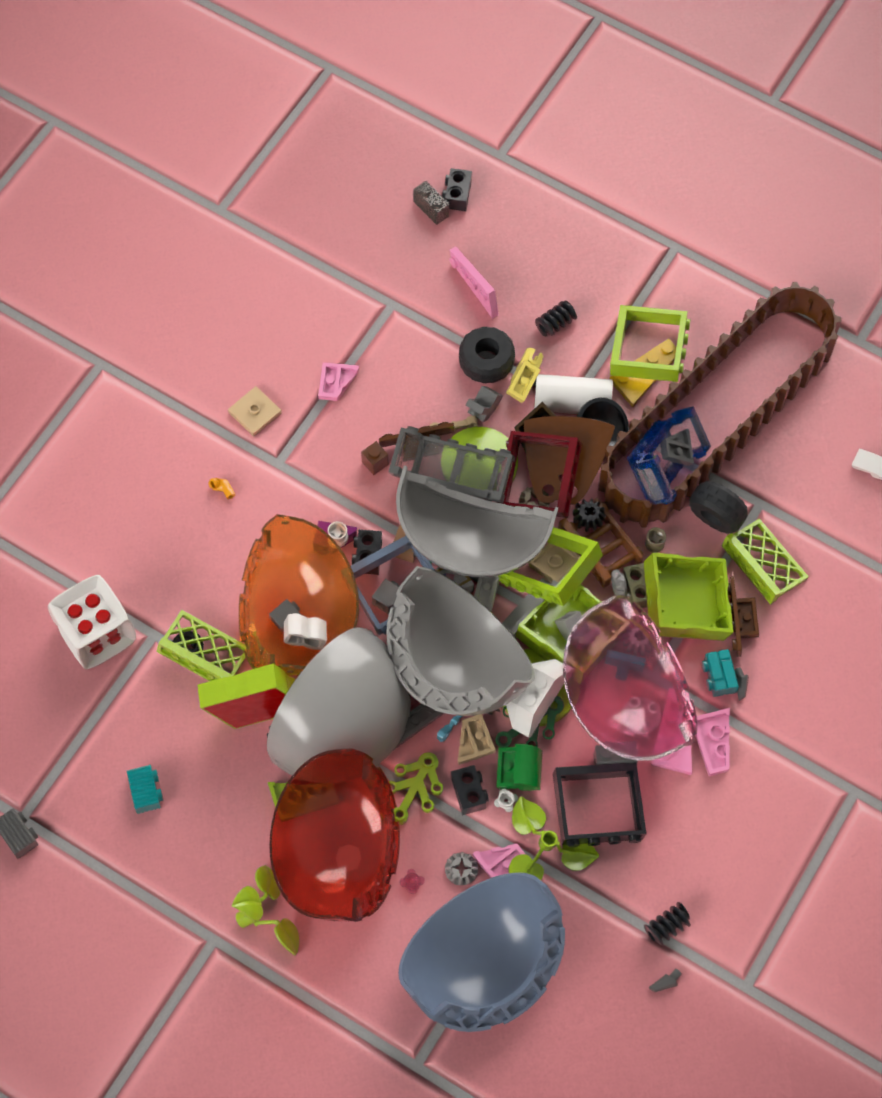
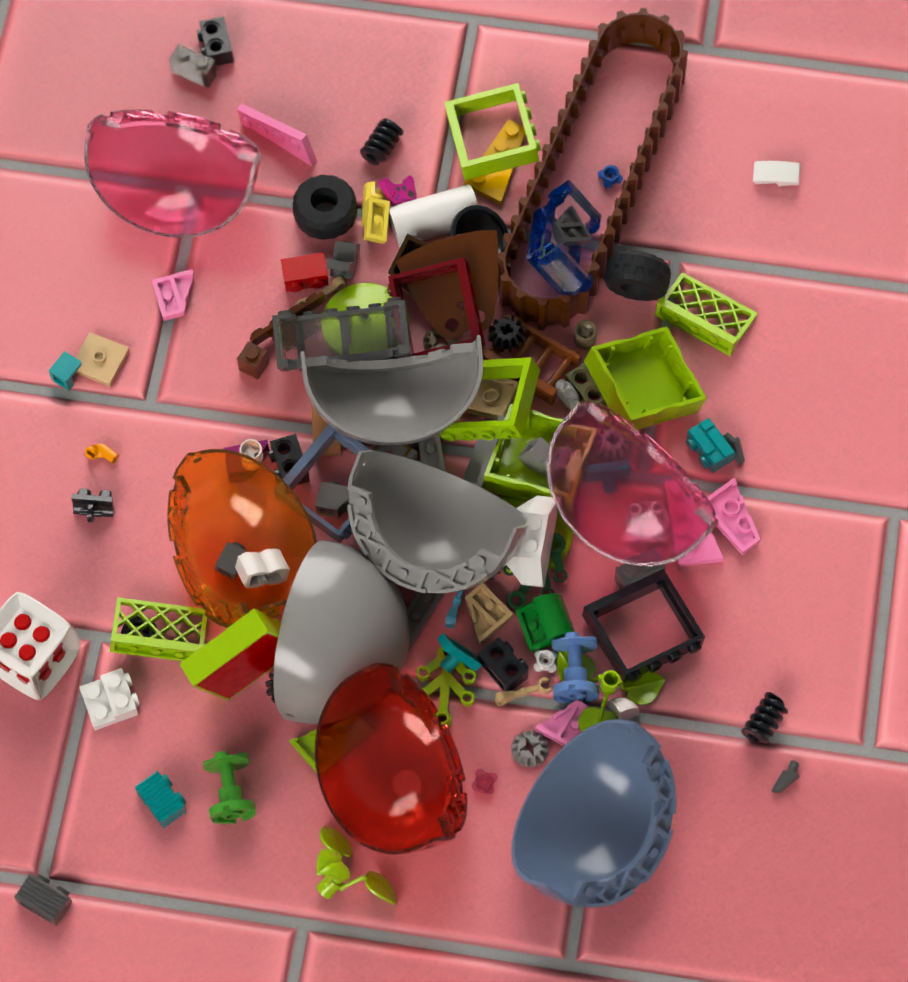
camera: 20 degrees left, 0 degrees up
reddish brown bracket [728,577,759,657] -> none
none -> teal panel [48,351,82,391]
none -> black hips [71,488,114,523]
none -> white plate [79,668,140,731]
none -> clear pink windscreen [84,109,261,238]
none -> bright green piece [203,751,257,824]
none -> red brick [280,252,329,292]
none -> dark pink piece [379,175,417,206]
none -> teal tile [437,633,482,673]
none -> tan piece [495,677,552,706]
none -> medium blue piece [552,632,599,704]
none -> blue plate [598,165,623,188]
none -> white brick [607,697,640,720]

